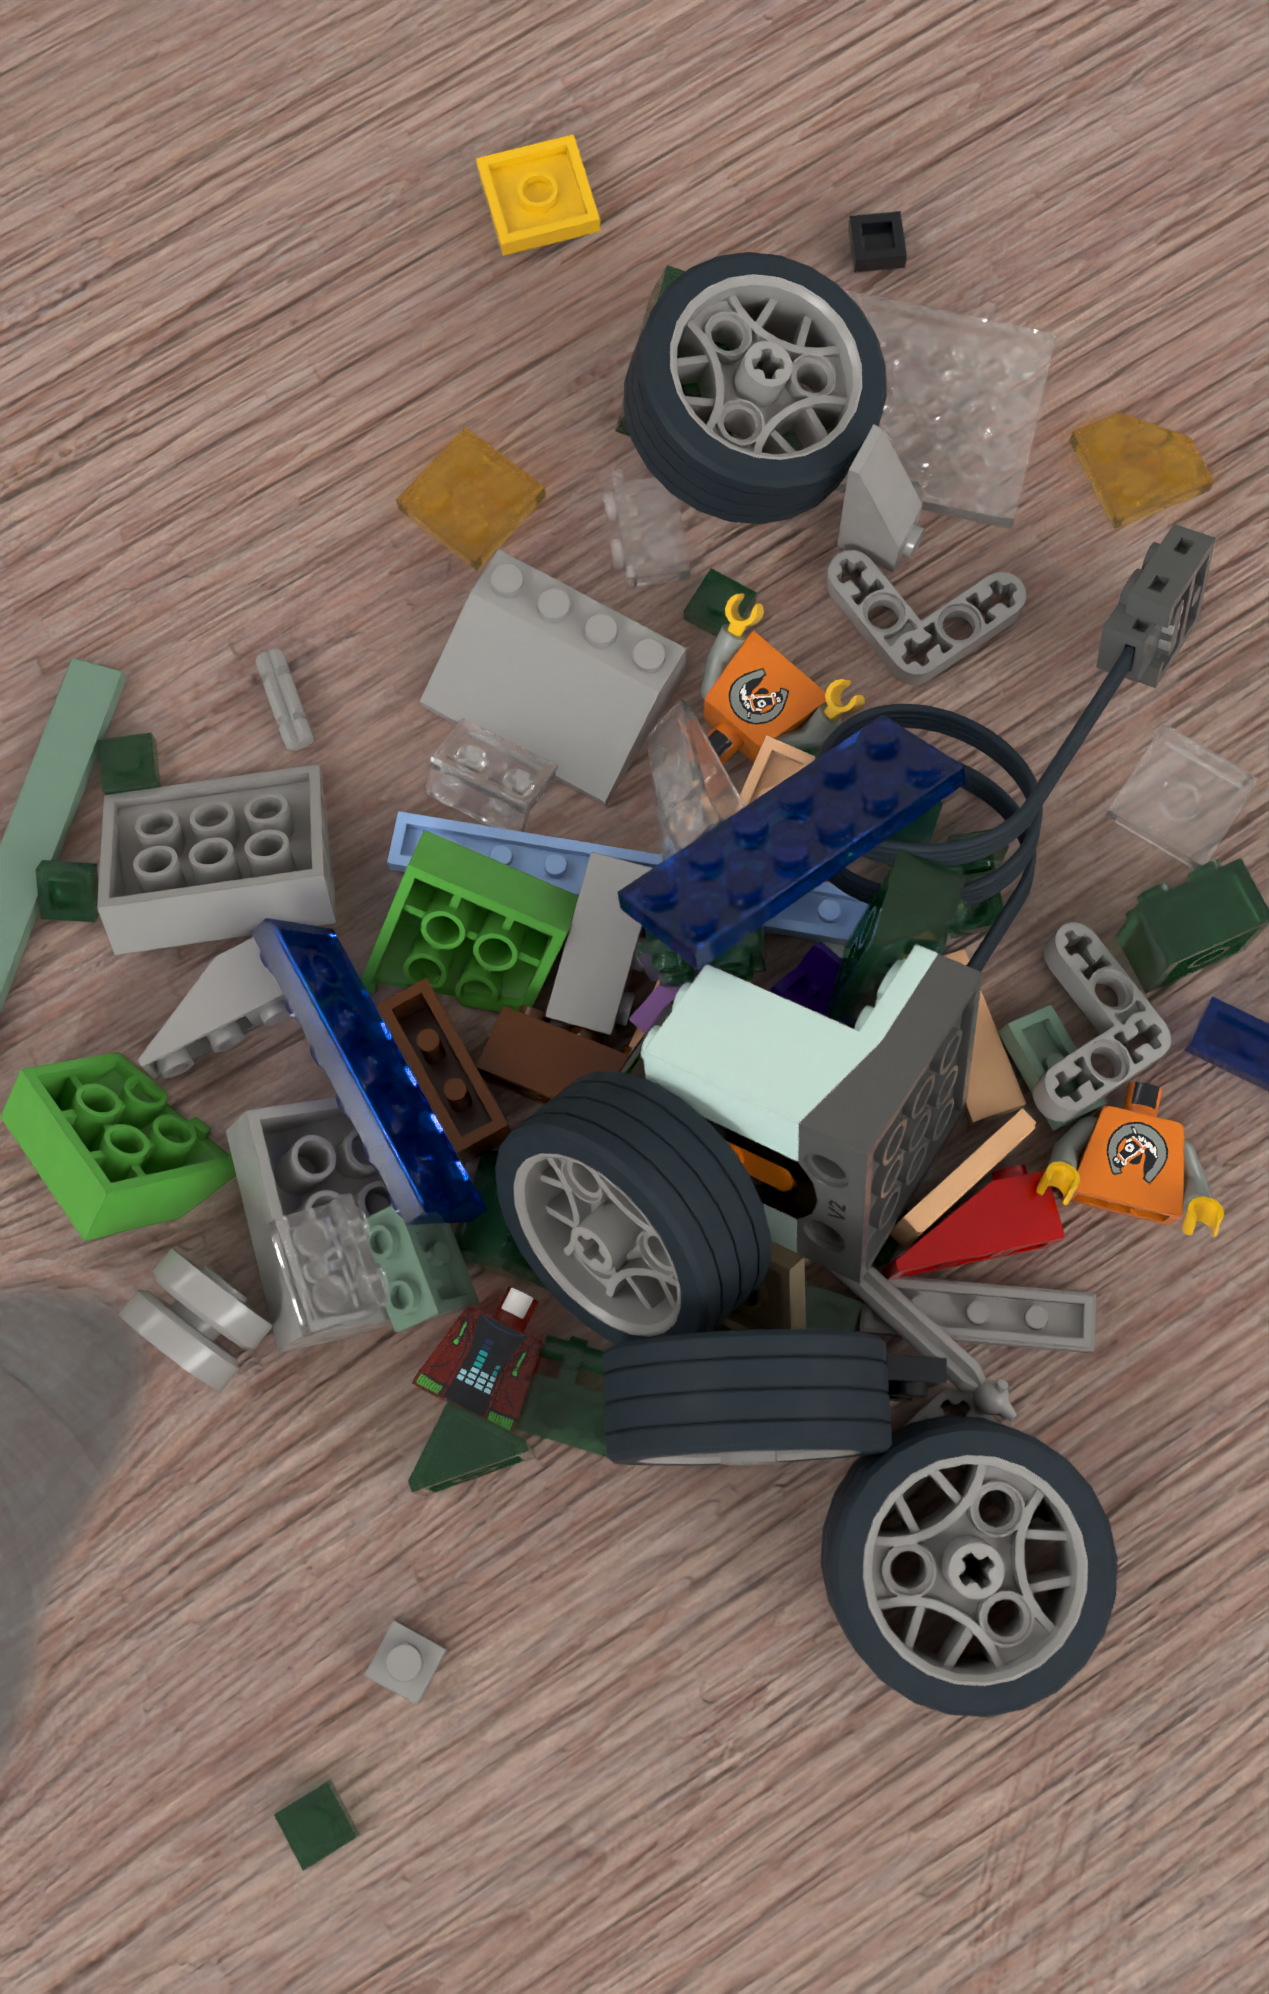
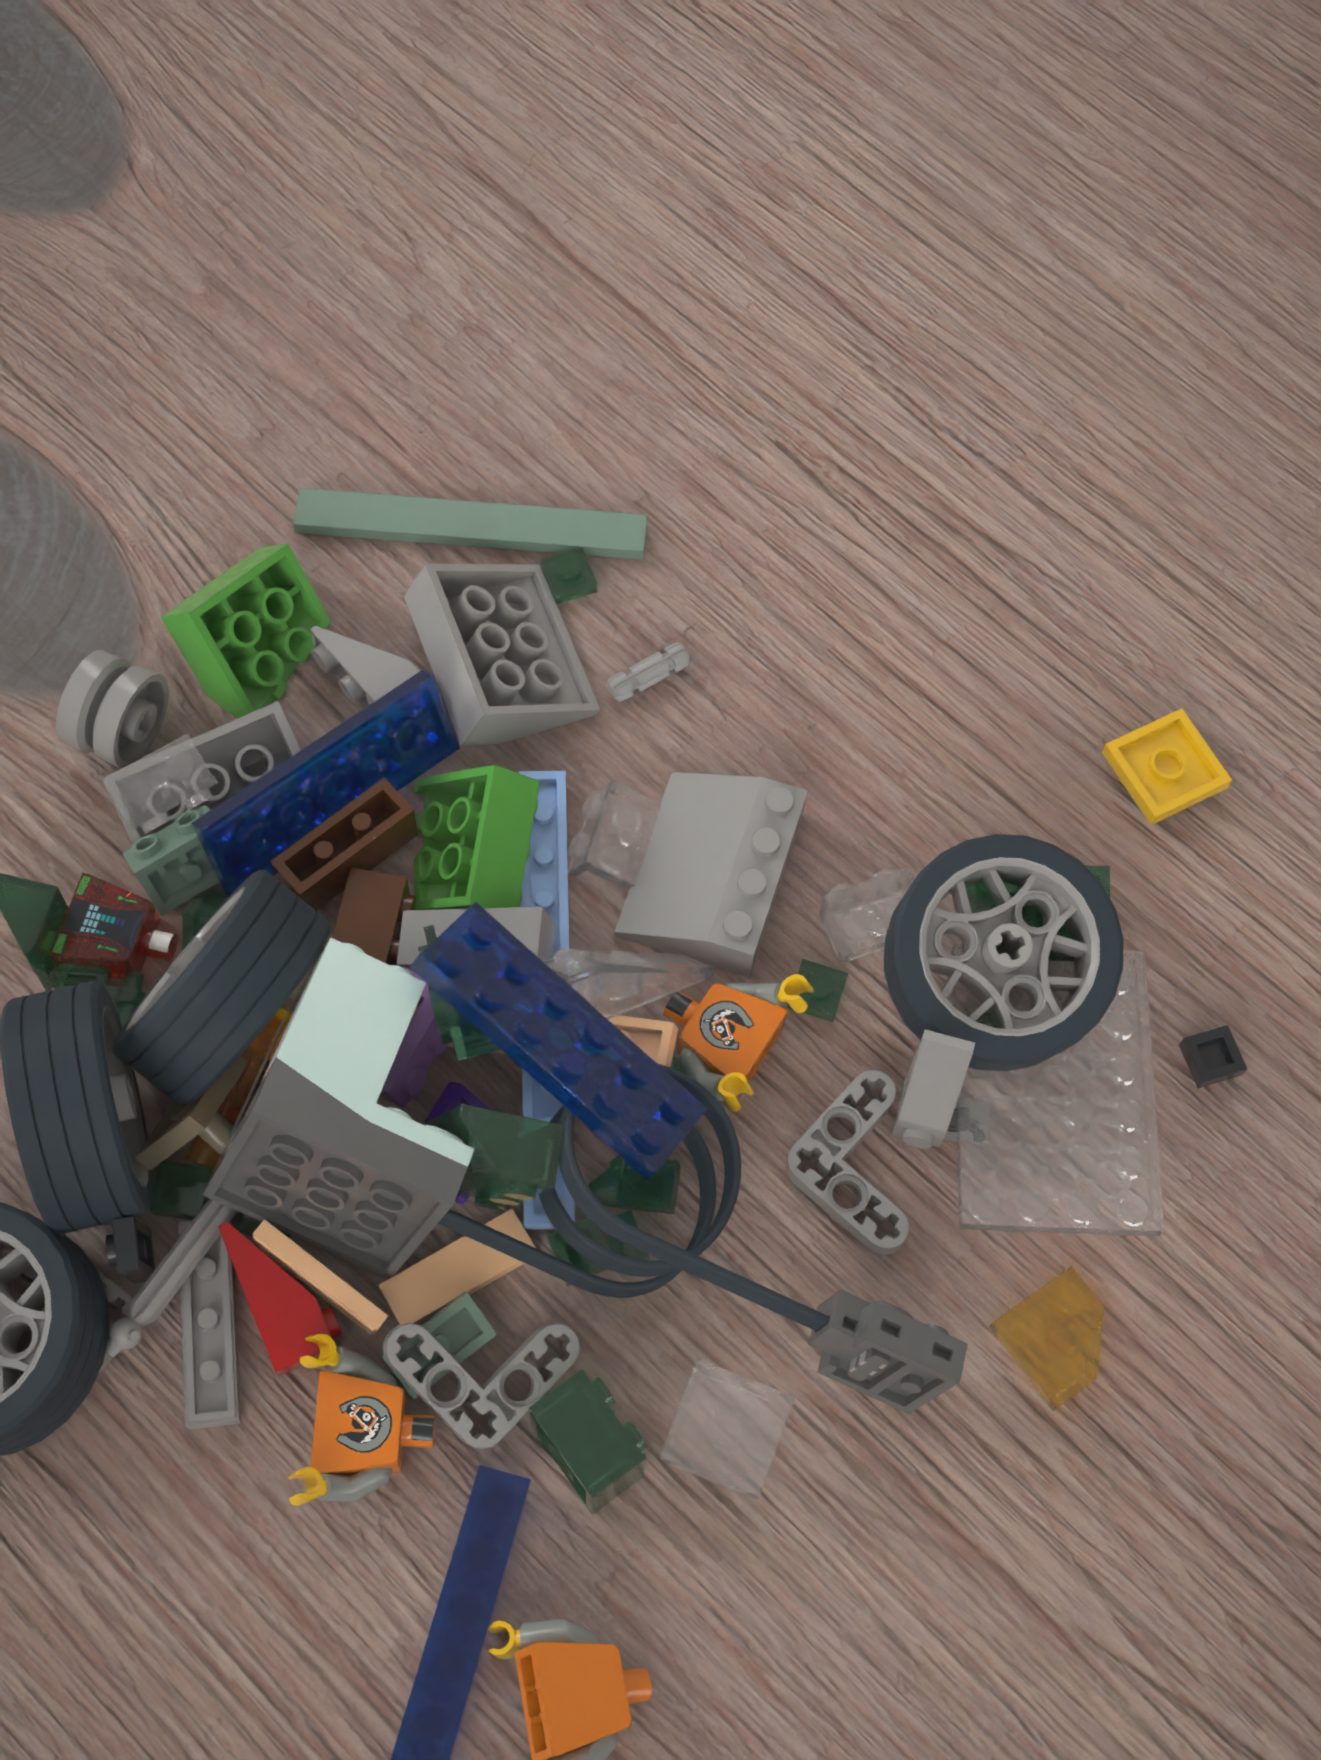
camera: 70 degrees right, 10 degrees down
clear green plate [35,860,100,923] -> none
clear yellow plate [396,427,546,571] -> none

